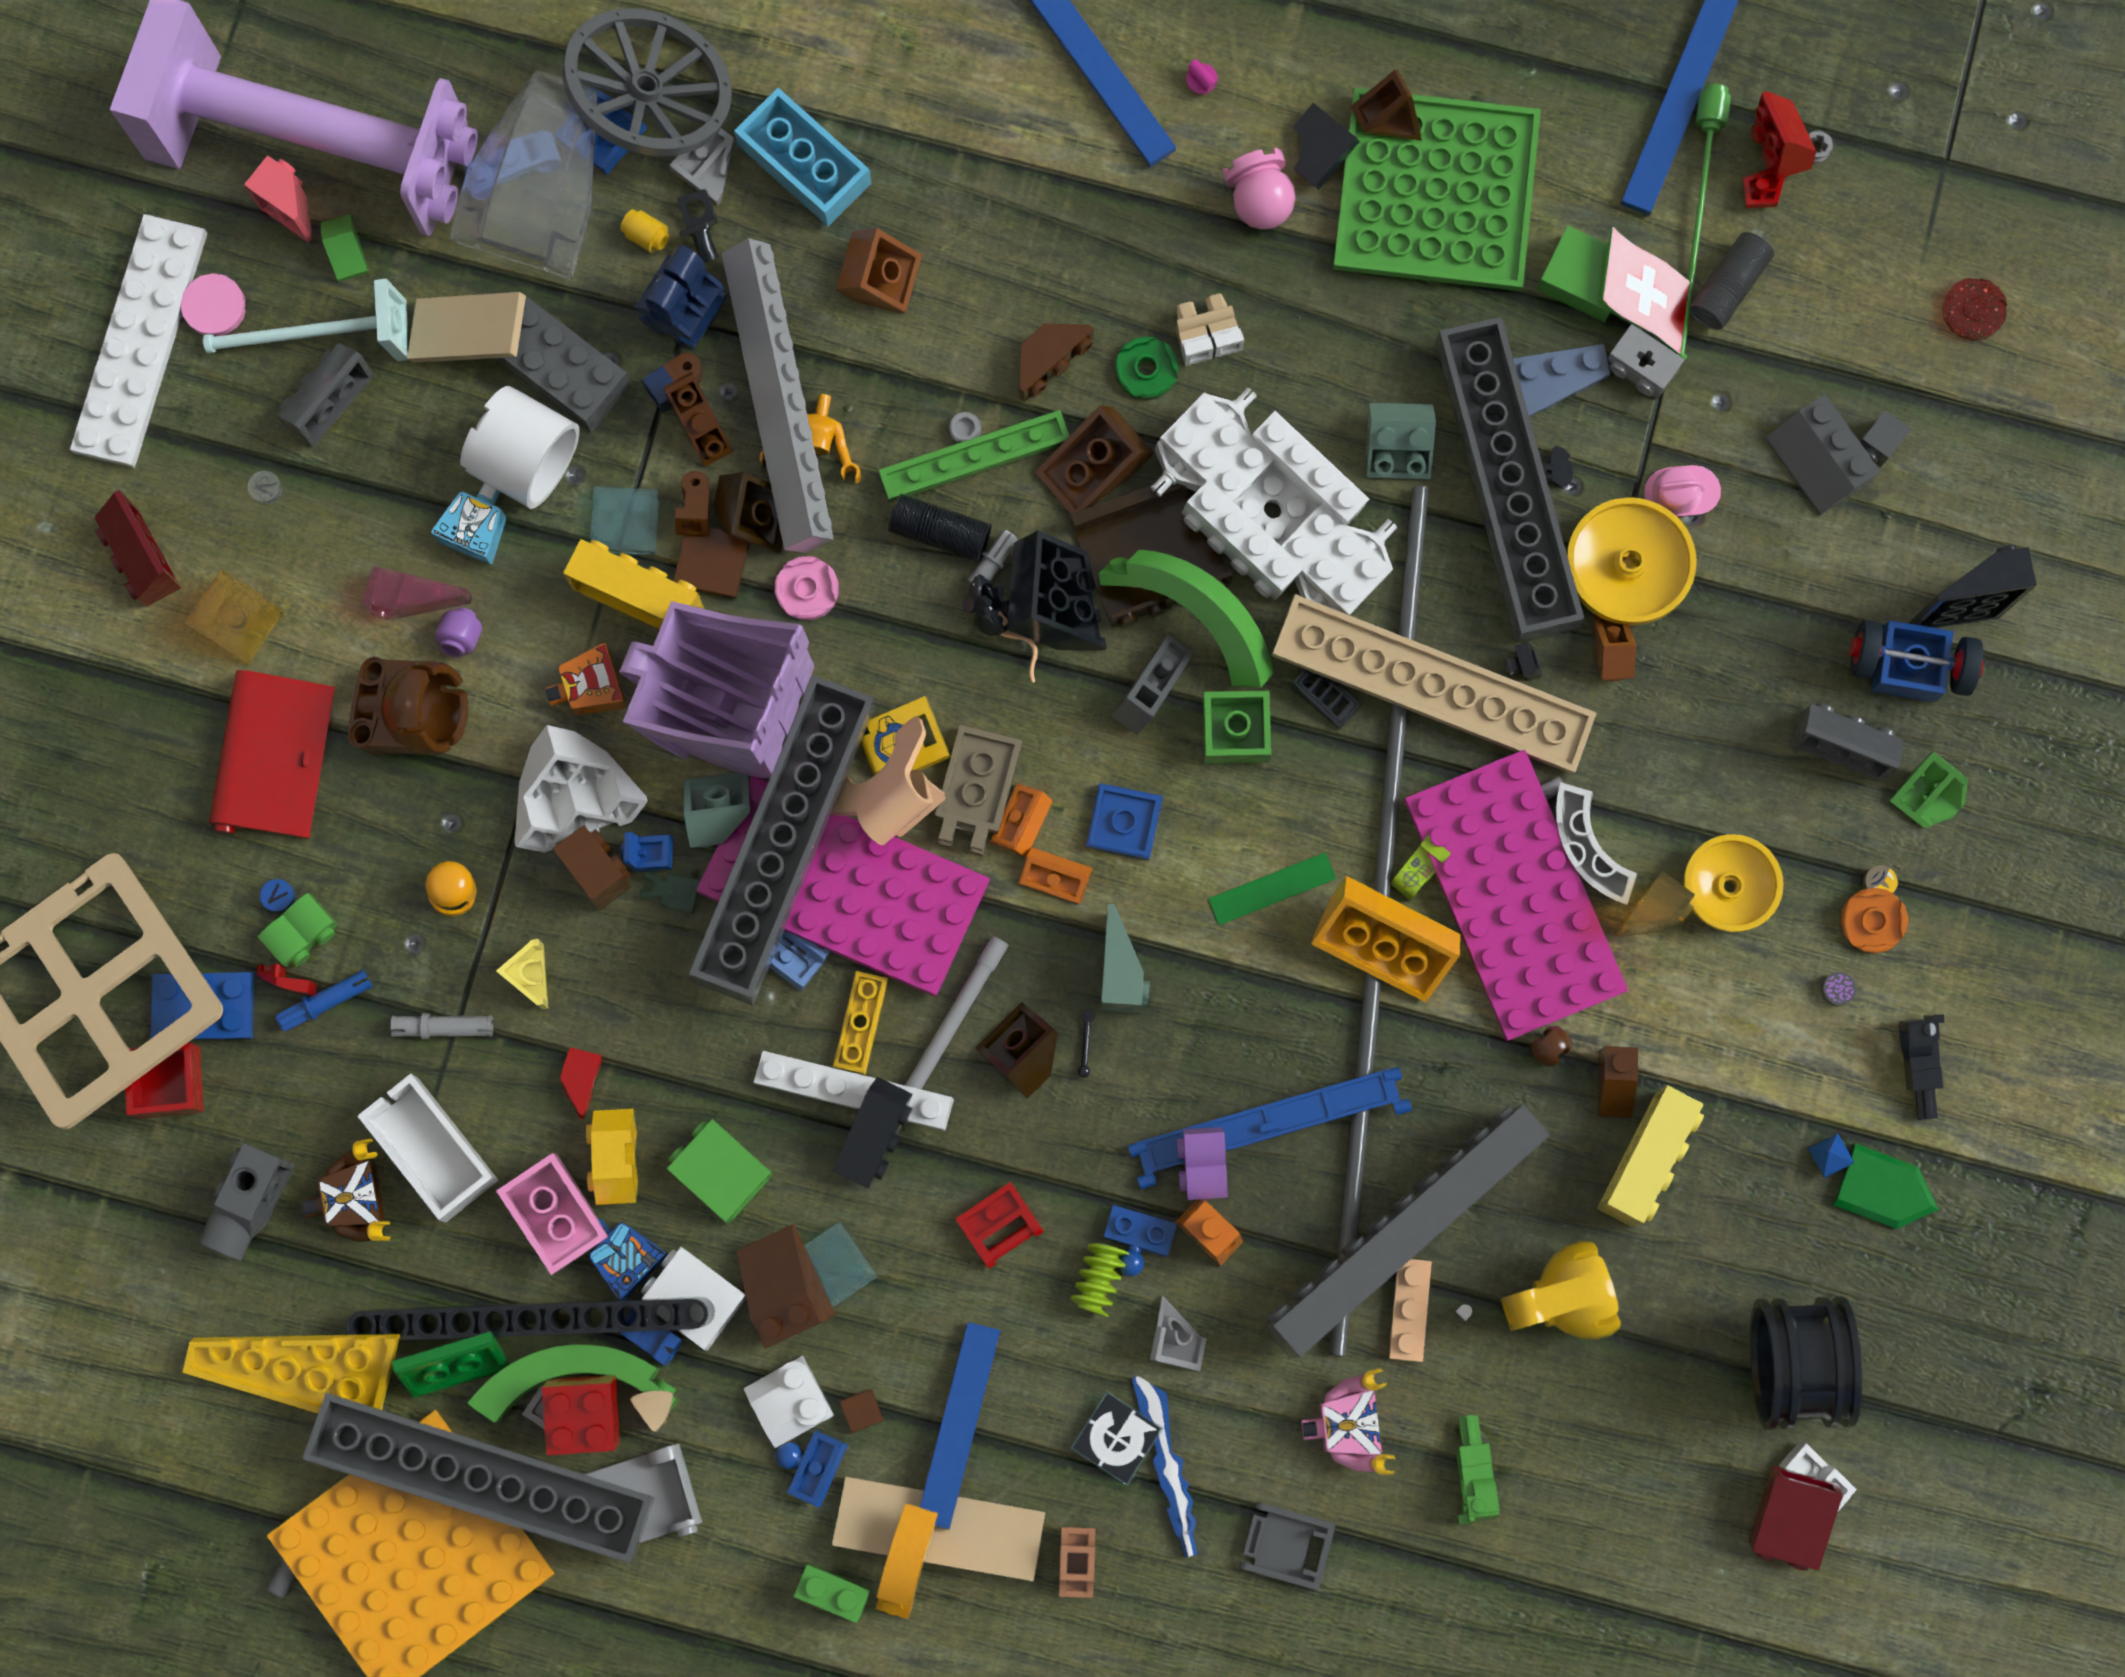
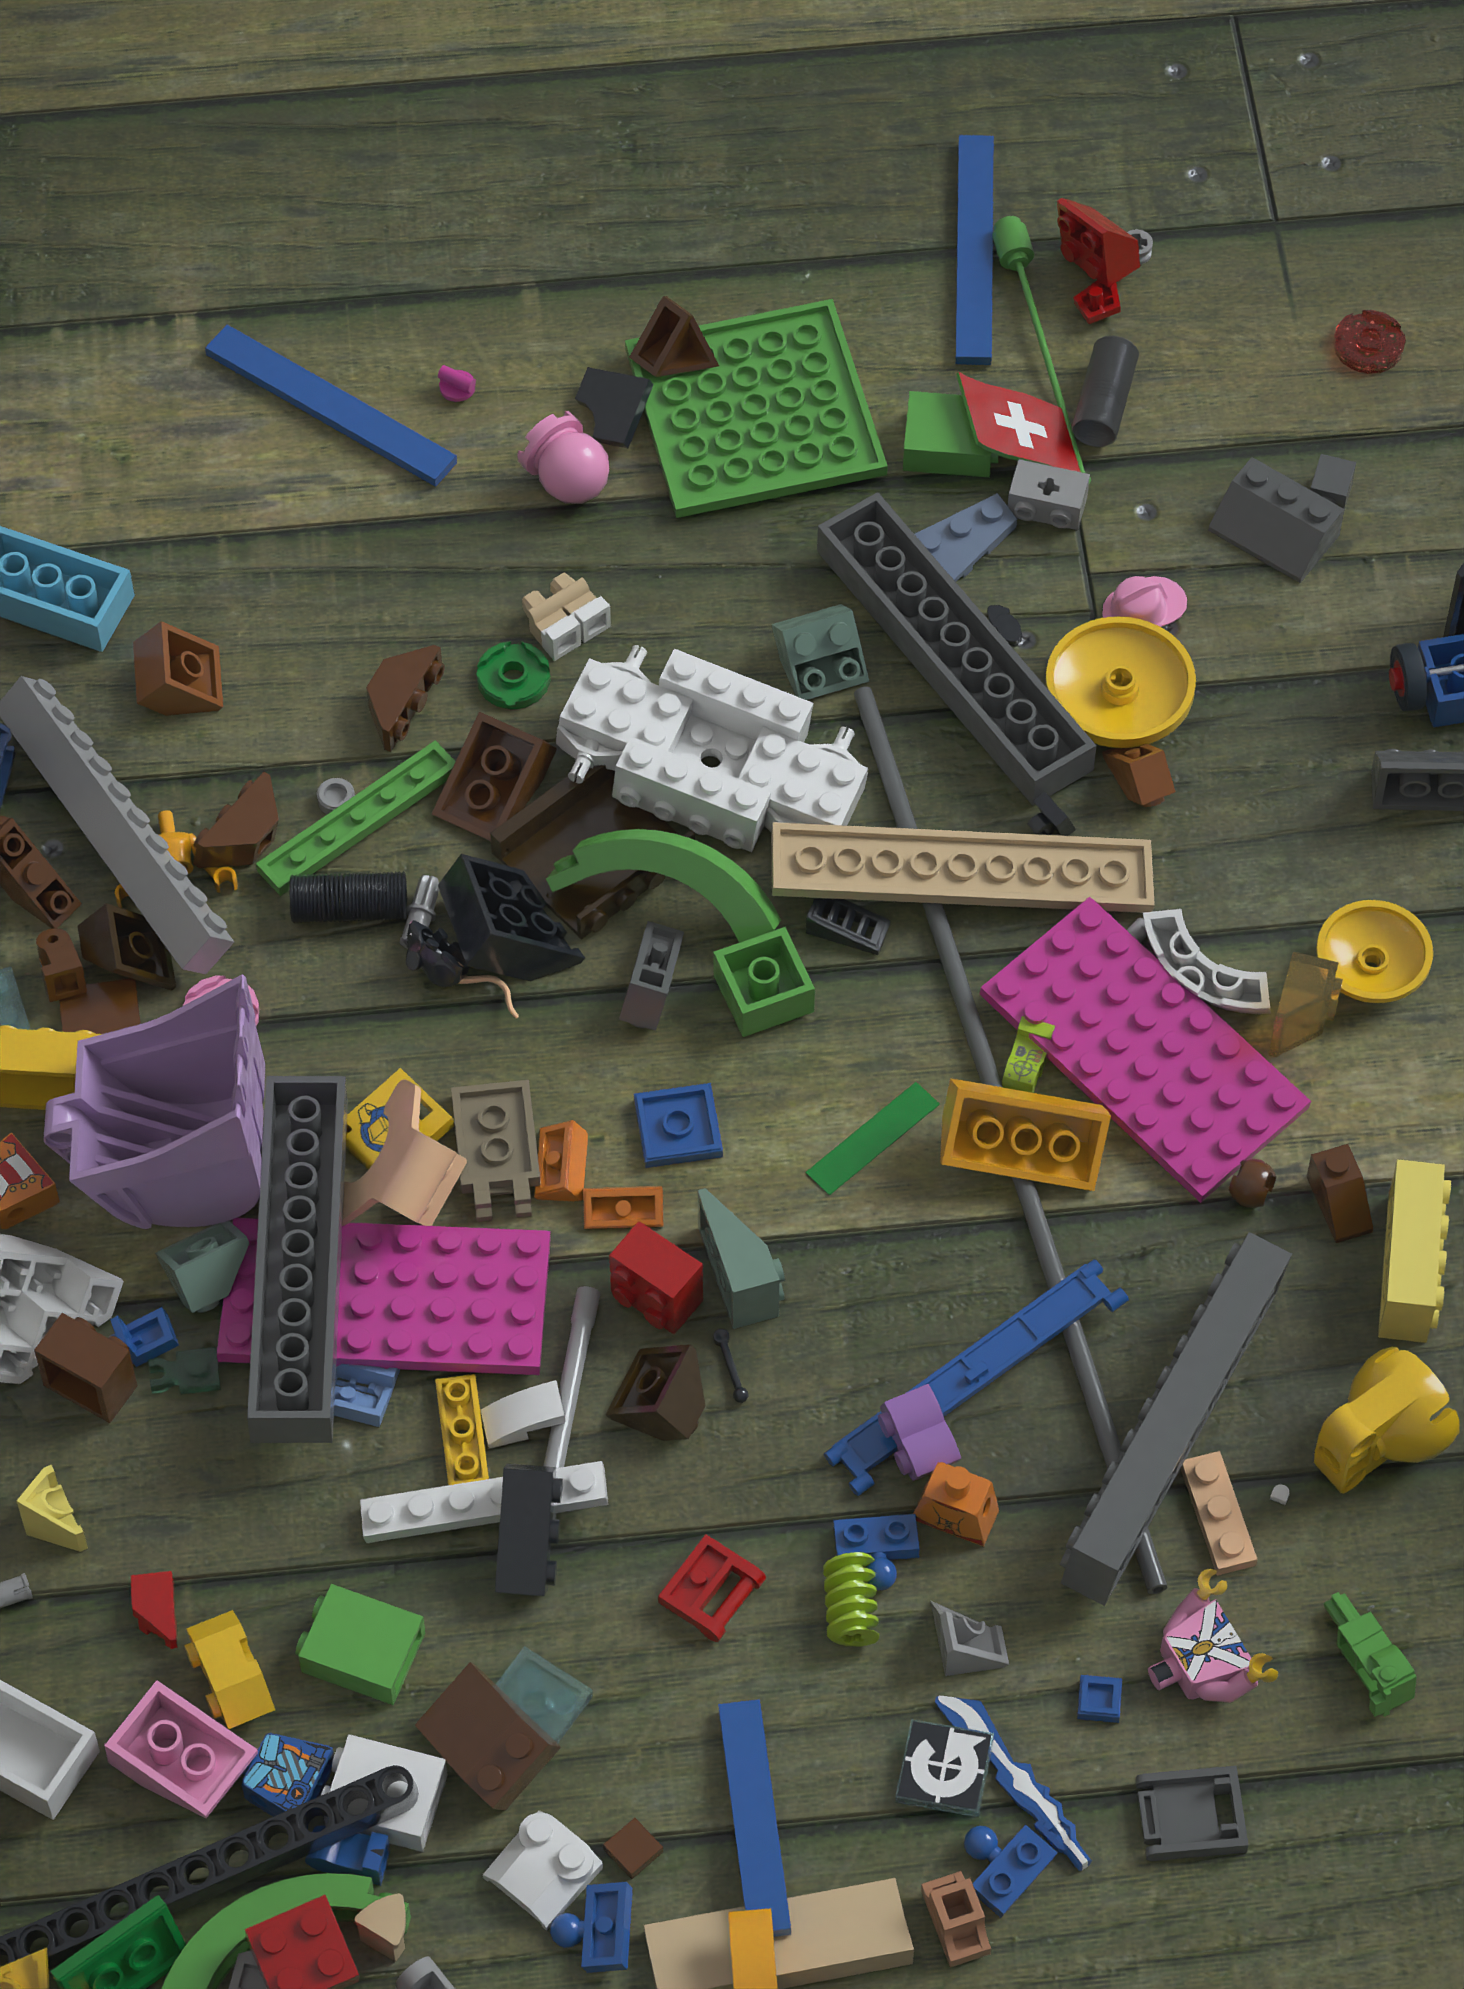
camera: 20 degrees left, 20 degrees down
none -> reddish brown slope [193,772,279,868]
none -> white slope [481,1380,566,1449]
none -> red piece [609,1221,703,1334]
none -> blue plate [964,1824,1058,1918]
none -> blue tile [1077,1675,1122,1723]

